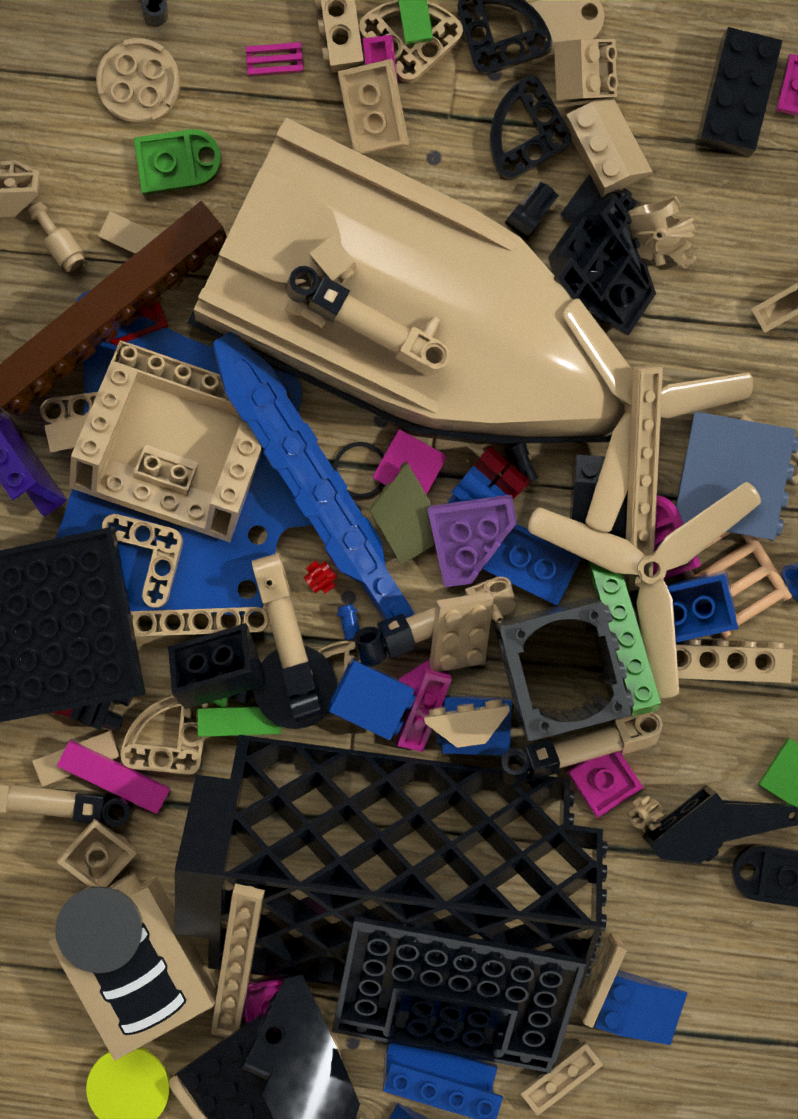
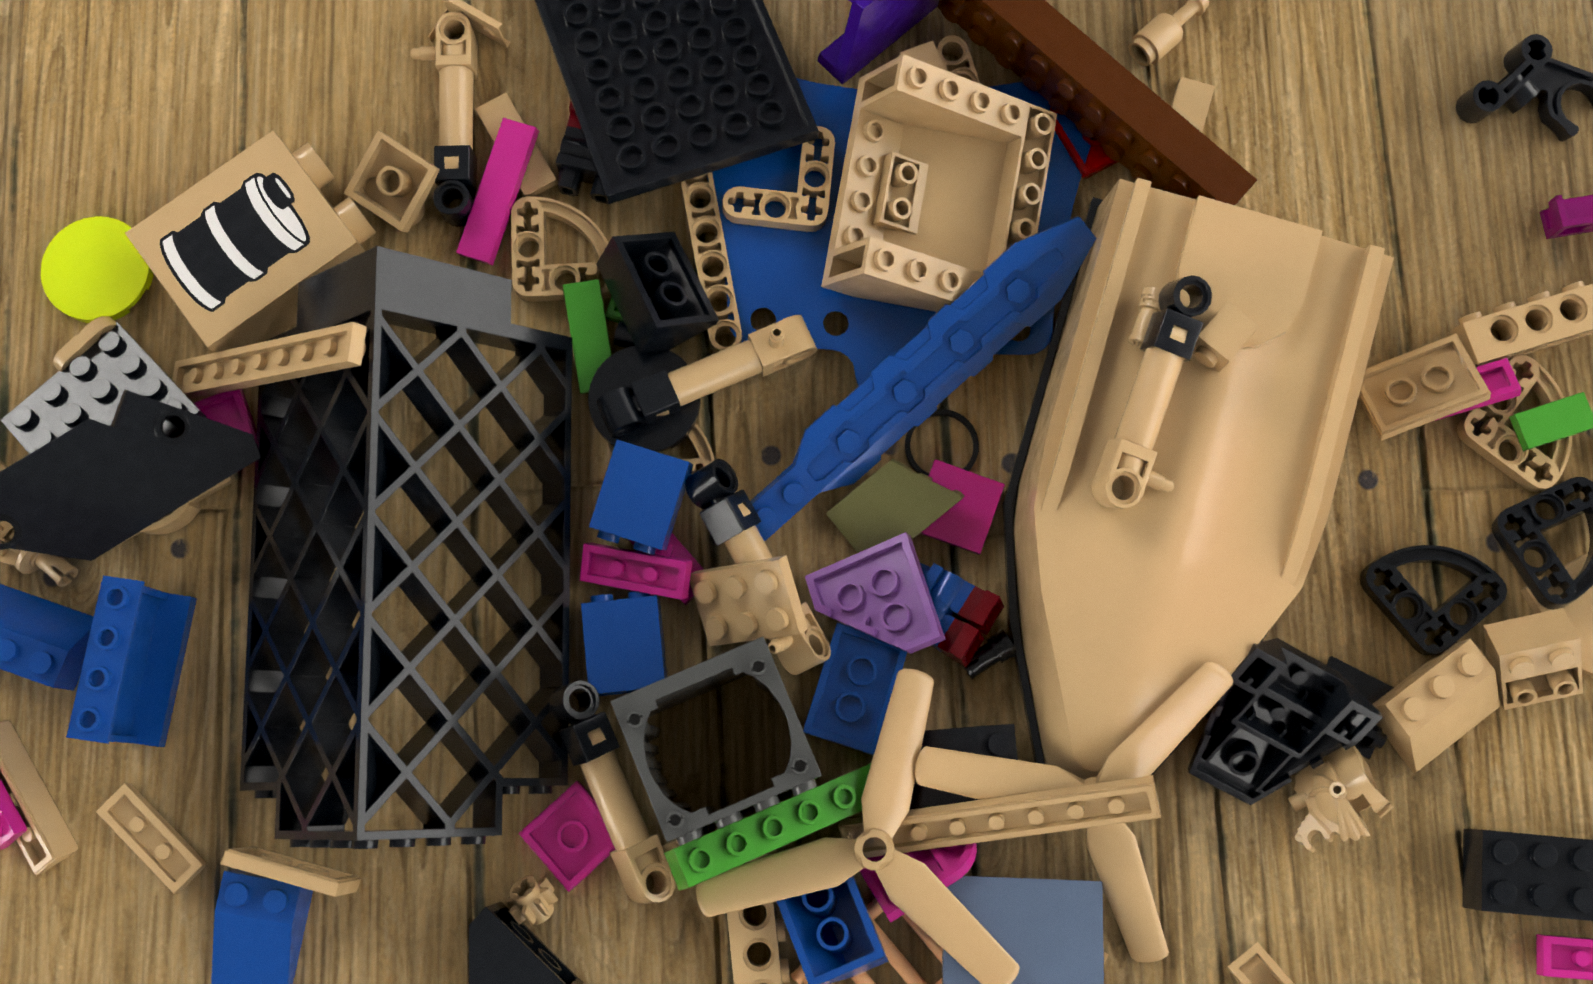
camera: 80 degrees right, 10 degrees down
dark grey tile [56,886,143,973] -> none
tan tile [96,38,181,124] -> none
bright green tile [134,129,222,195] -> none
dark pink tile [245,42,304,77] -> none
red gear [303,560,338,594] -> none
black slope [332,916,586,1073] -> none
blue pin [336,604,360,640] -> none
tan slope [424,700,510,748] -> none
black piece [505,181,559,241] -> none

